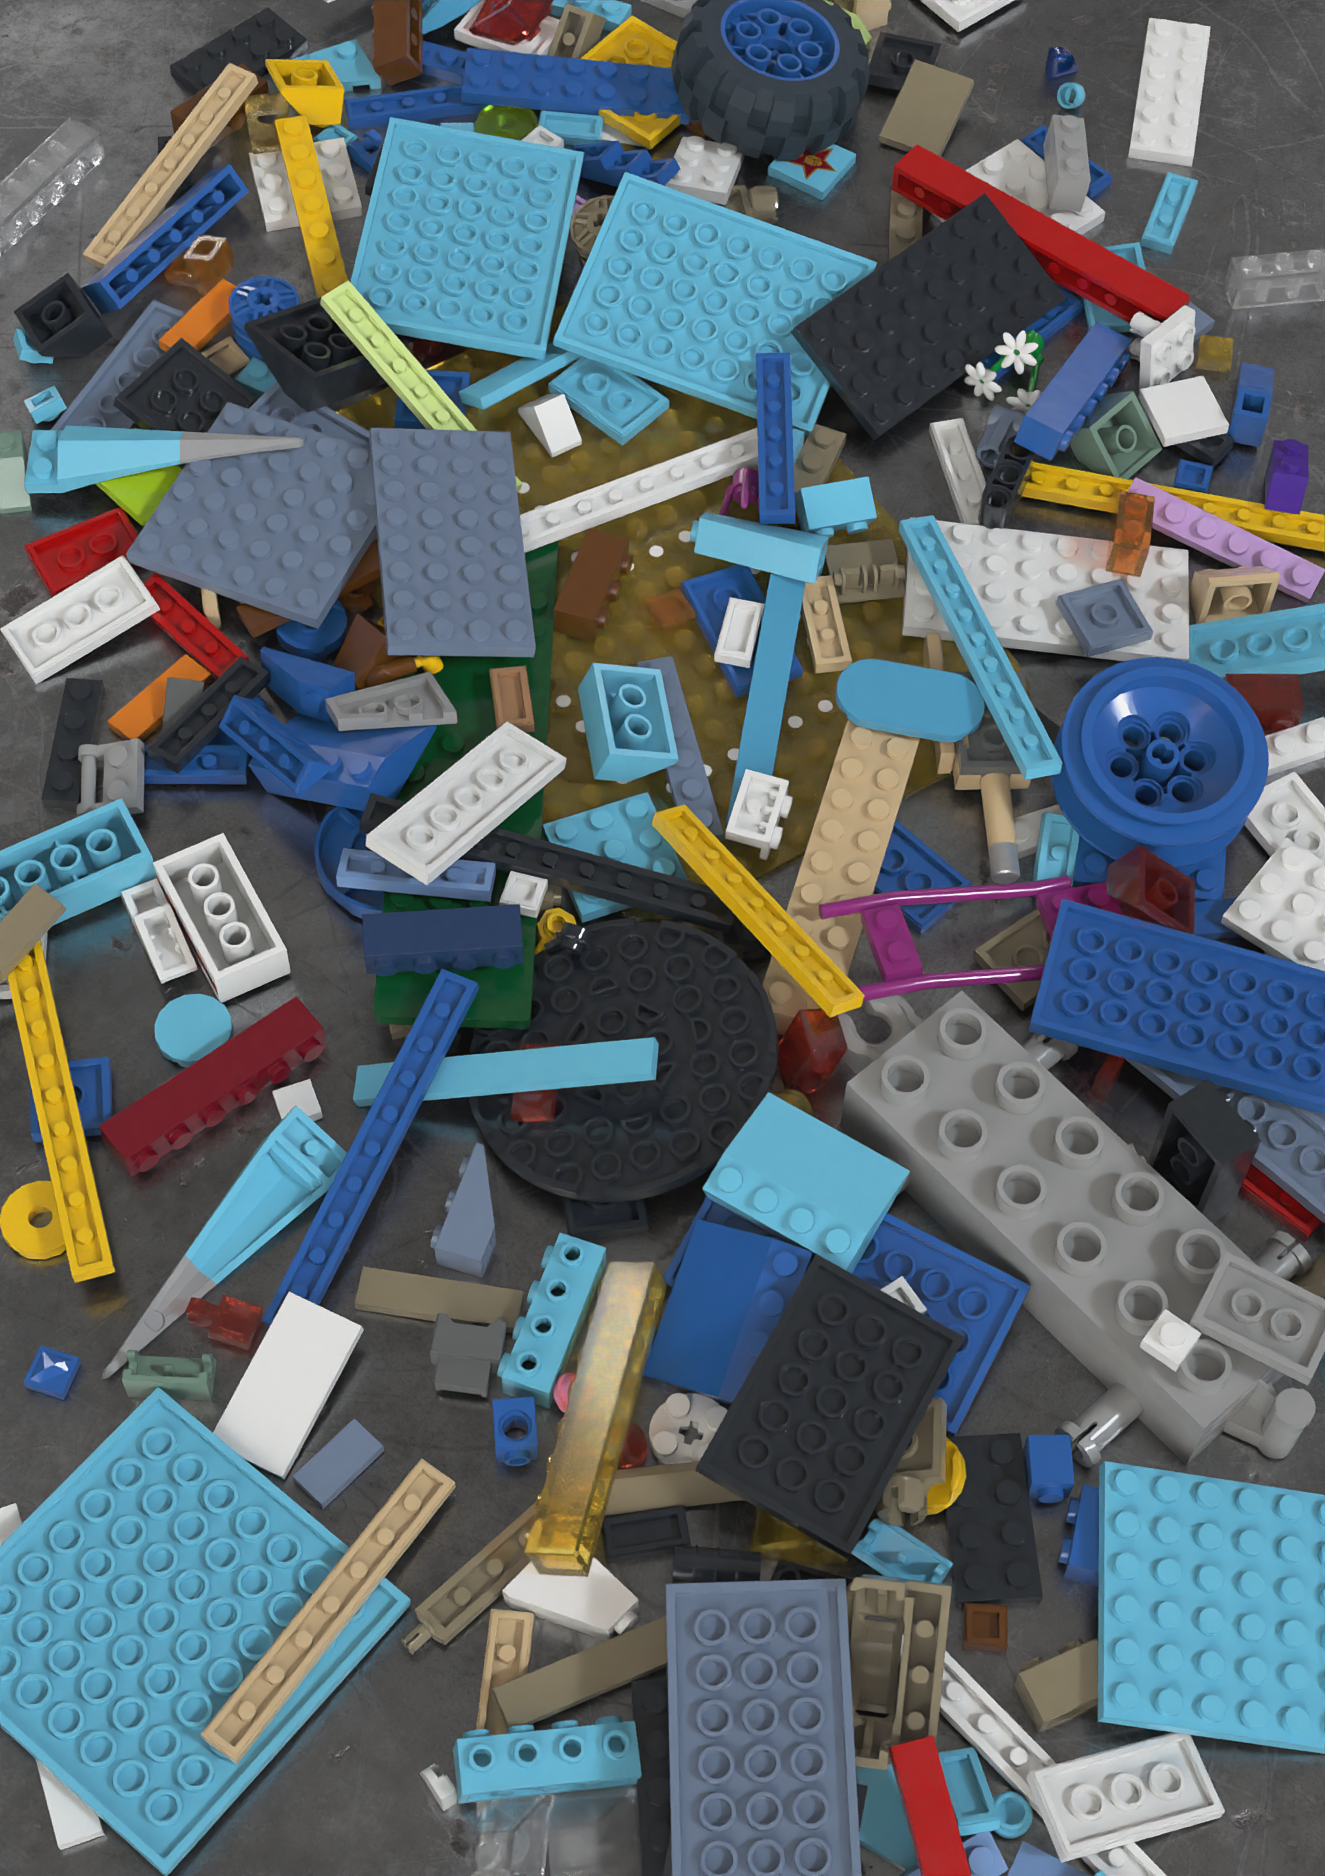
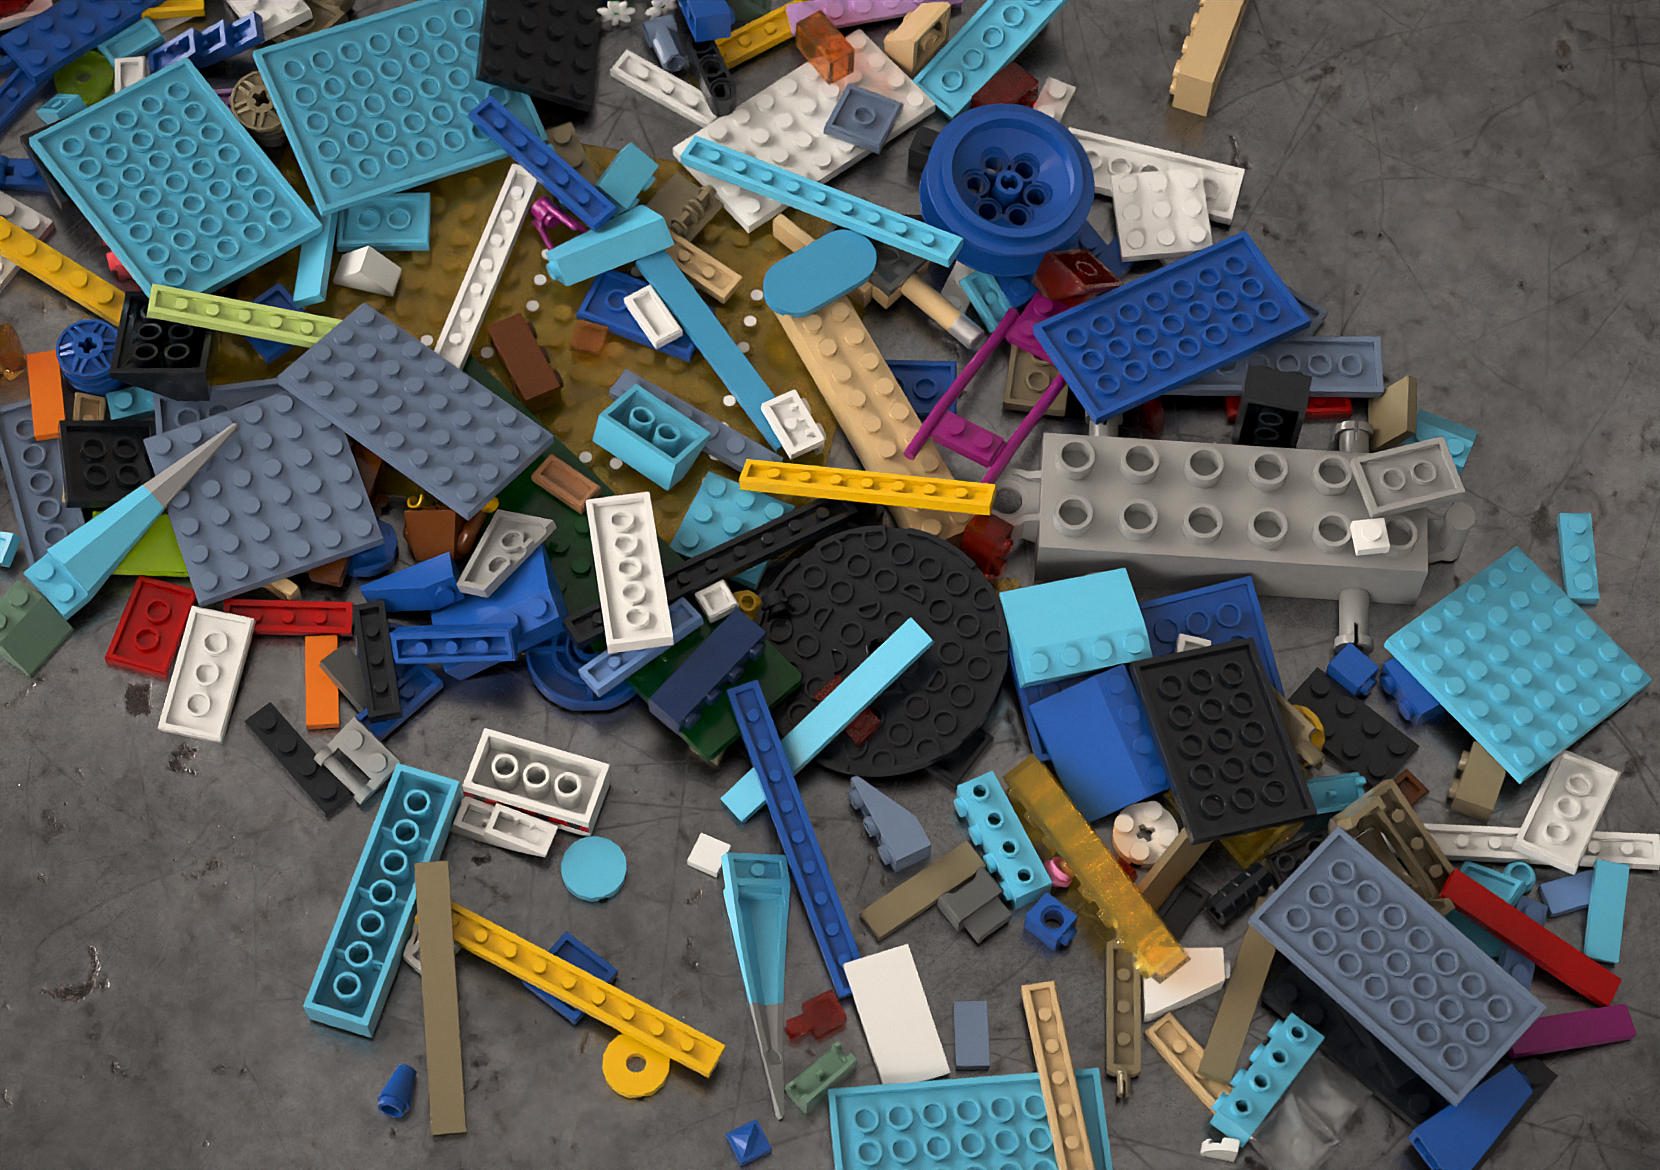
camera: 45 degrees left, 5 degrees up
dark red brick [99,996,327,1177] -> none

